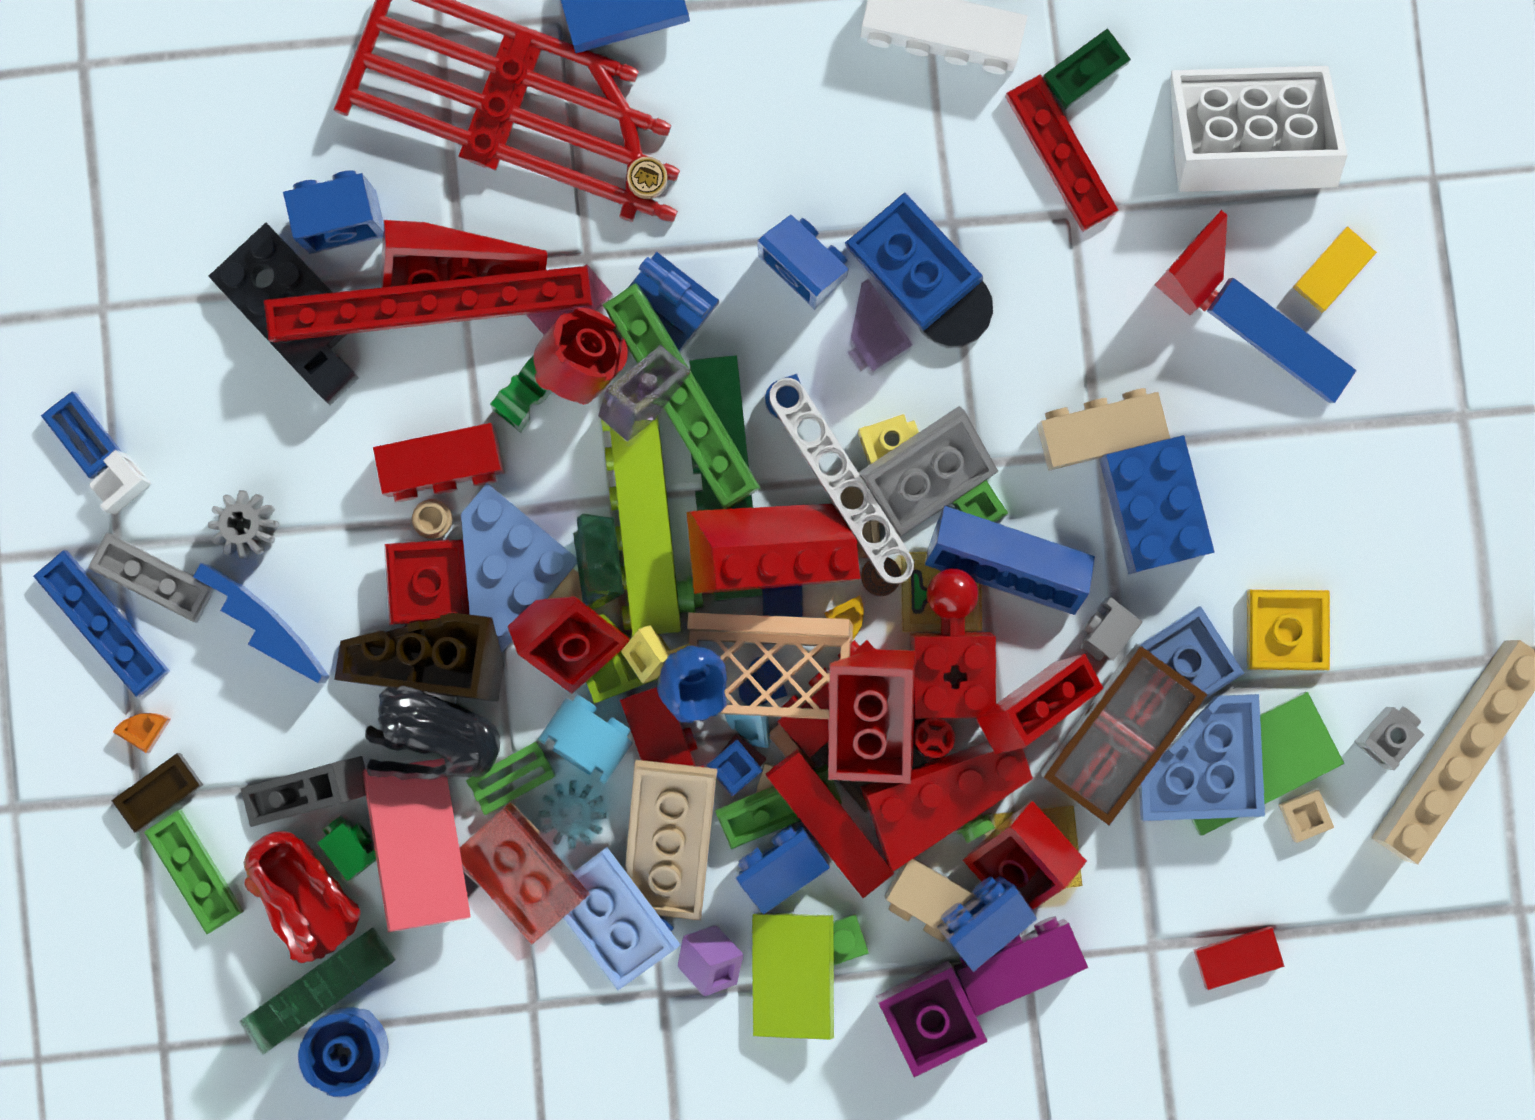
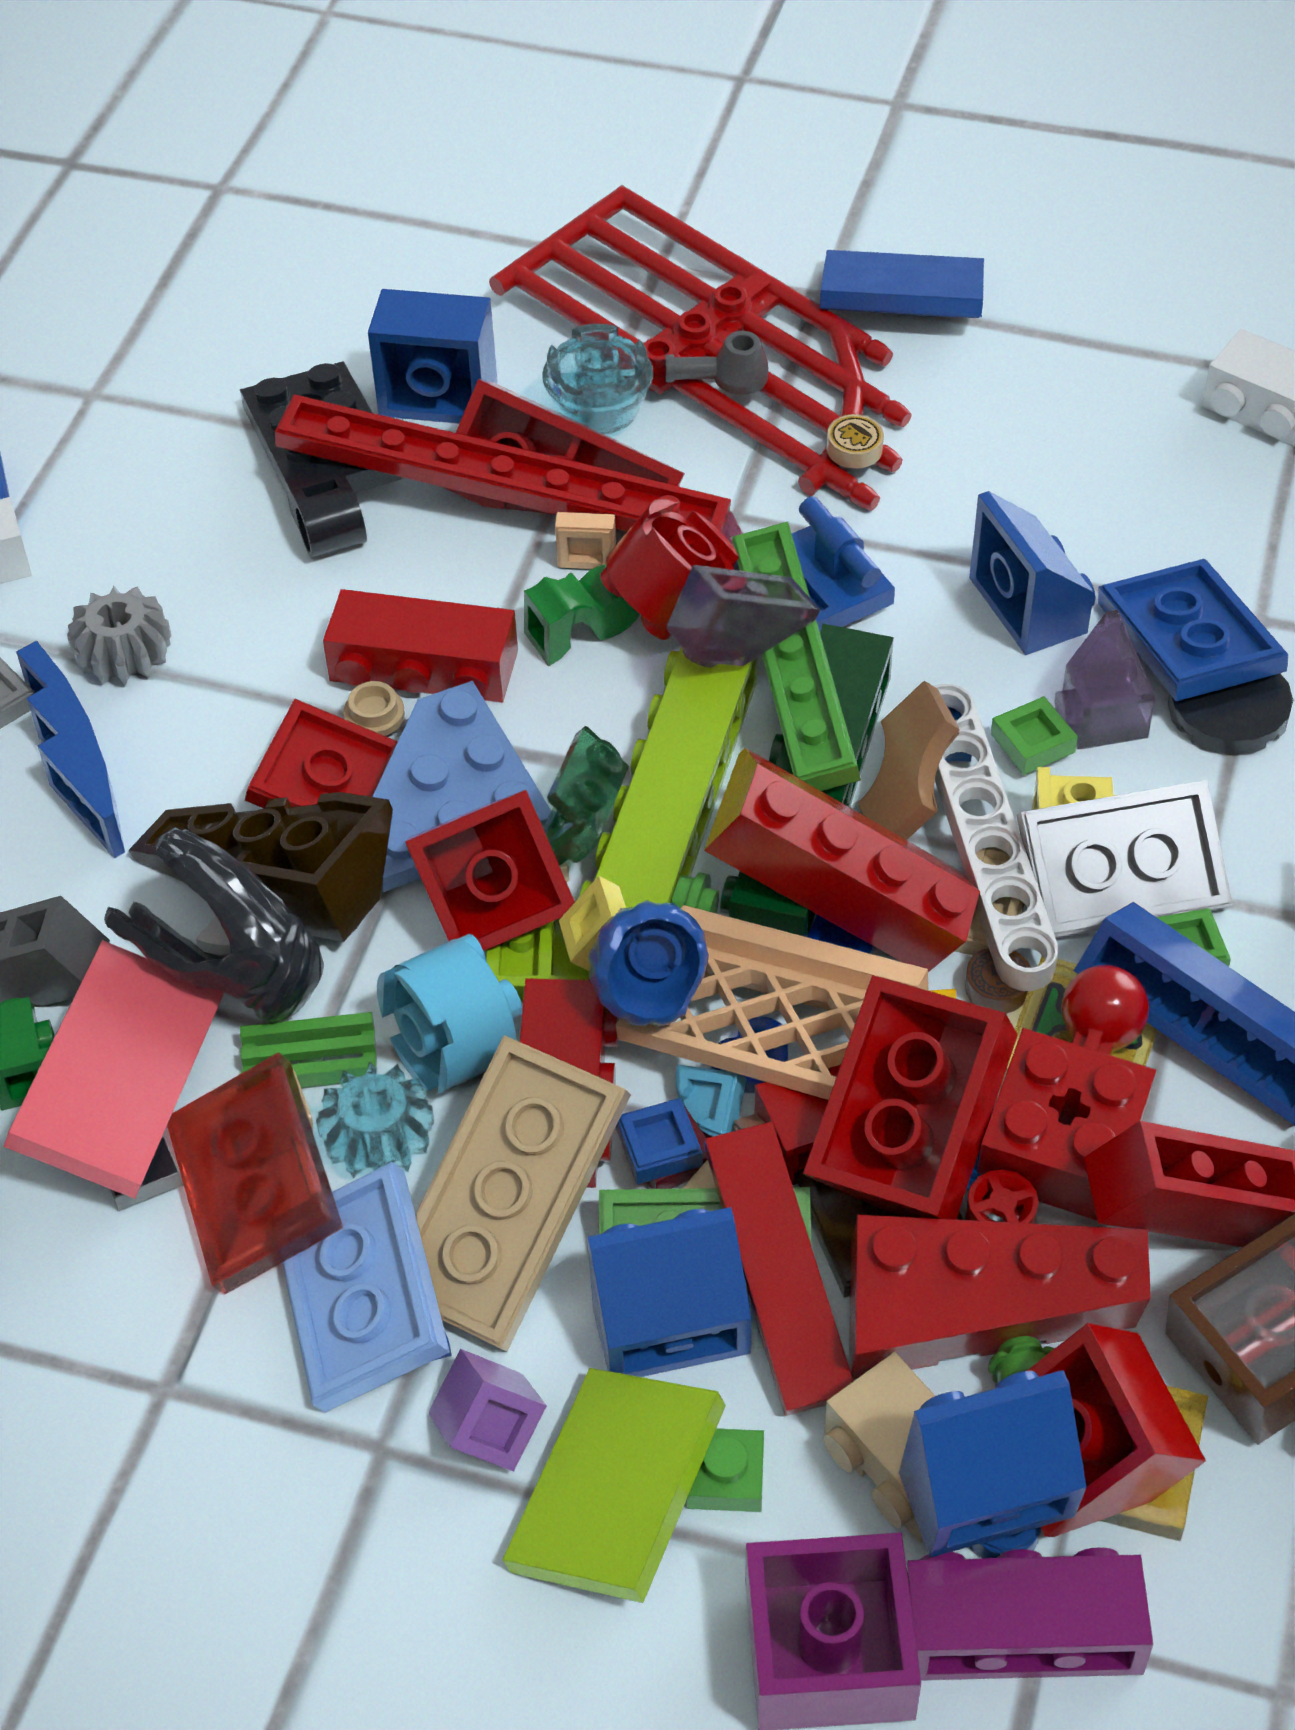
camera: 25 degrees right, 35 degrees down
none -> clear light blue cone [542,324,653,434]
none -> light nougat tile [555,512,616,569]
none -> dark grey bar [665,331,769,395]
none -> medium nougat tile [858,681,960,840]
none -> bright green plate [990,696,1078,775]

